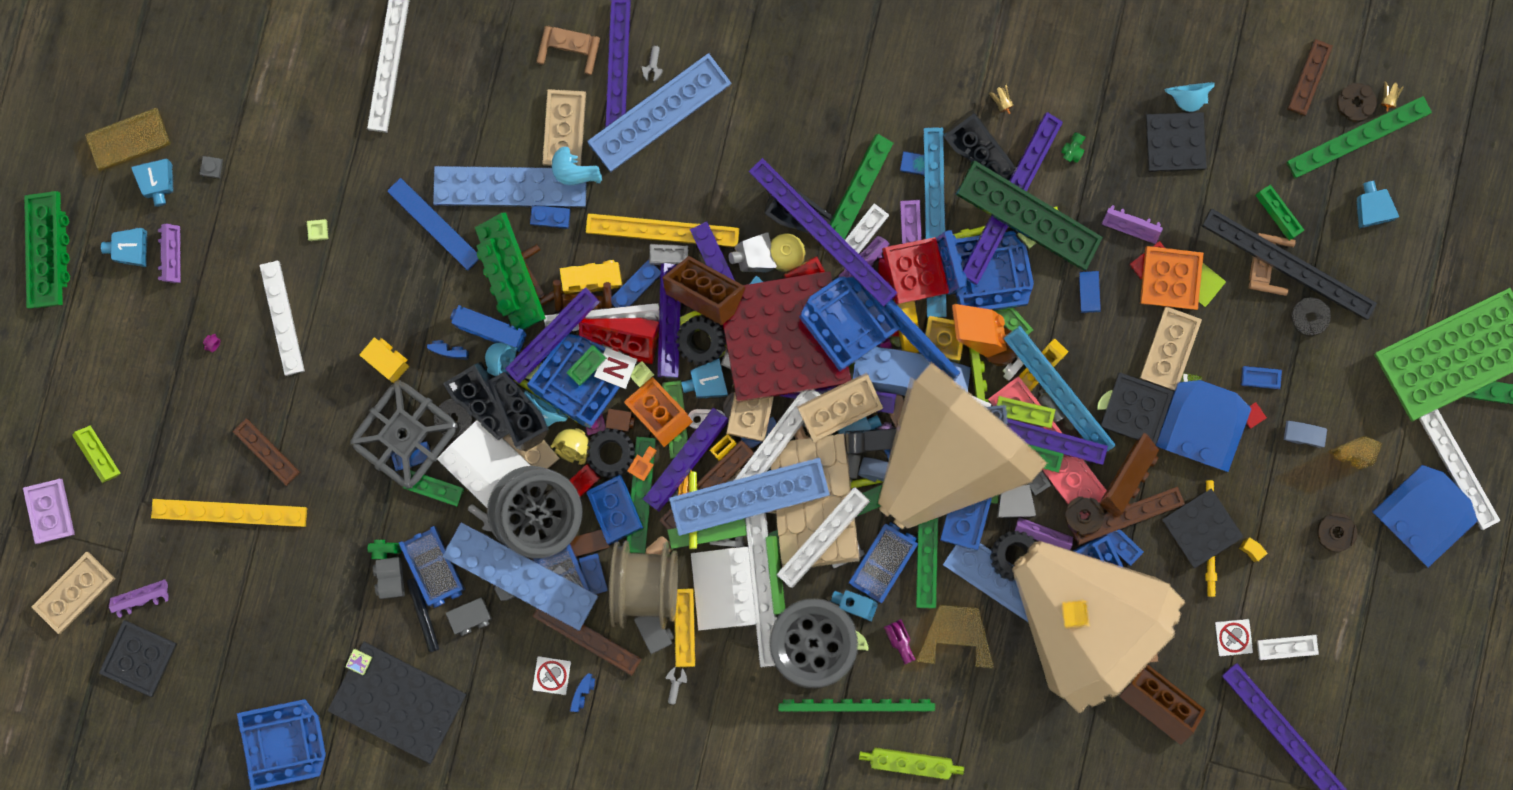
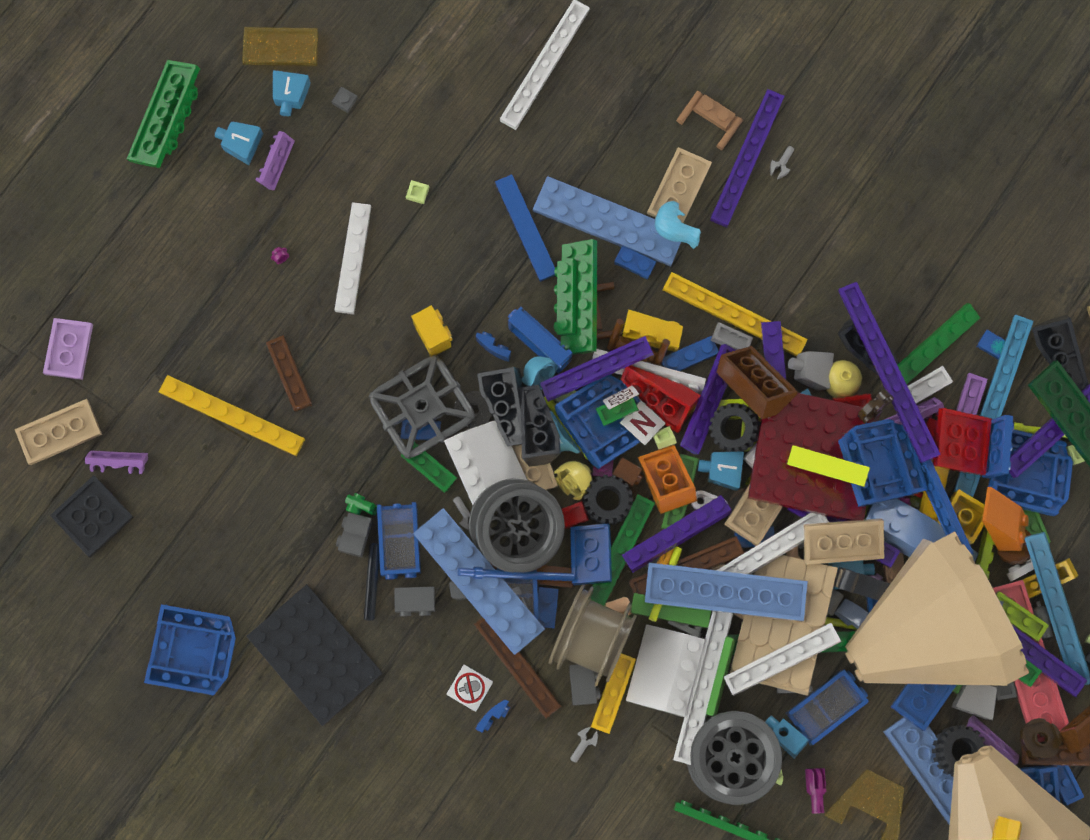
camera: 15 degrees right, 5 degrees down
lime plate [72,426,120,483] -> none
tile [346,649,372,675] -> none
medium blue plate [587,53,731,173] -> none
orange plate [627,446,657,481] -> none
yellow piece [710,434,737,461] -> none
green plate [916,517,938,608] -> none
none -> blue bar [458,567,575,581]
none -> white sticker [603,385,639,409]
none -> neon yellow tile [787,446,870,487]
none -> dark brown plate [857,389,894,424]

